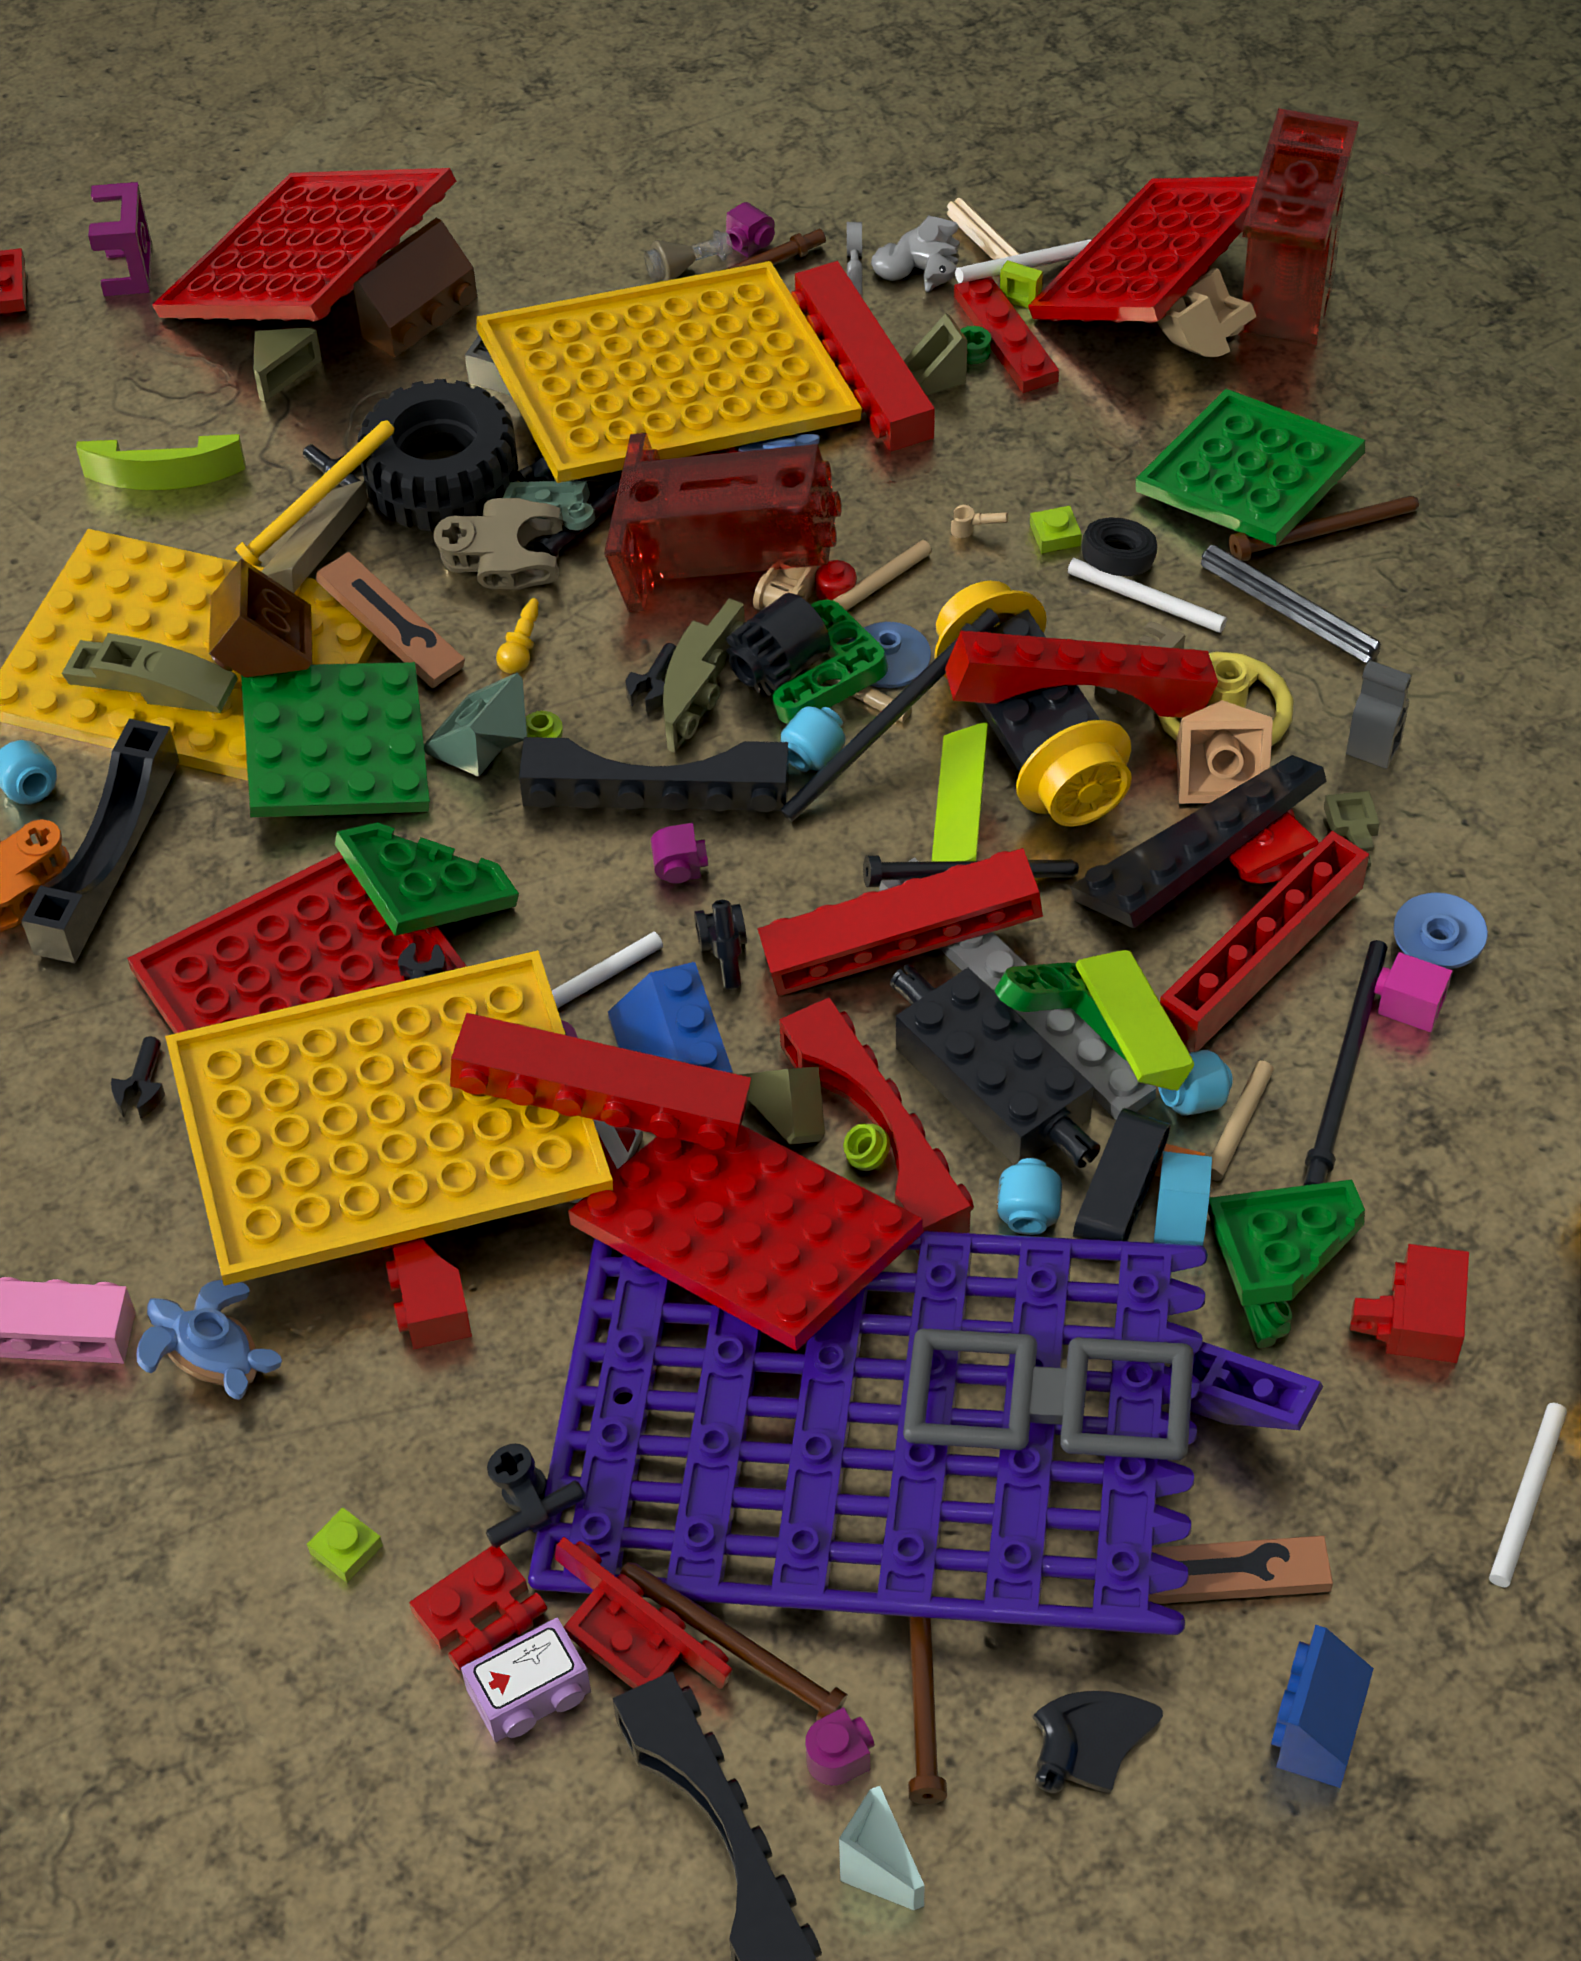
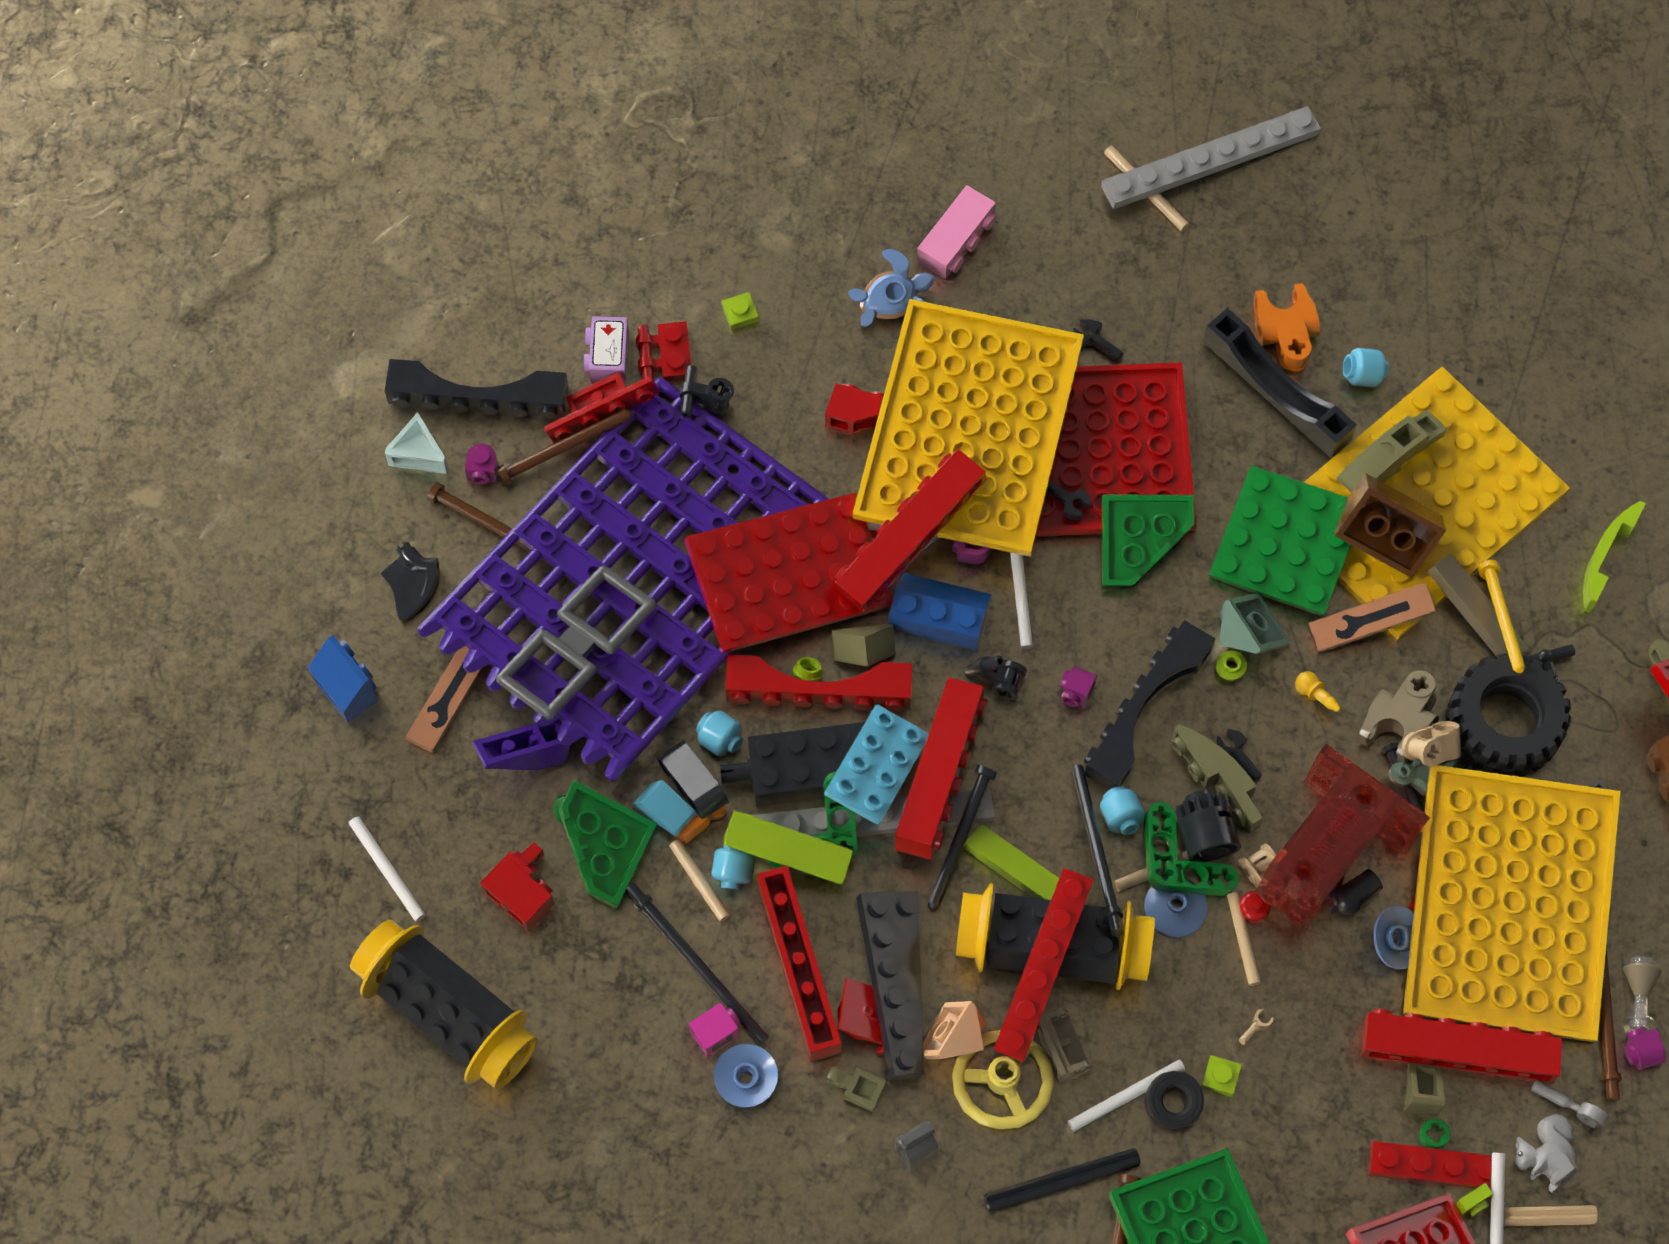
camera: 120 degrees right, 15 degrees up
none -> medium azure bracket [824,705,929,825]
none -> tan piece [1401,721,1461,767]

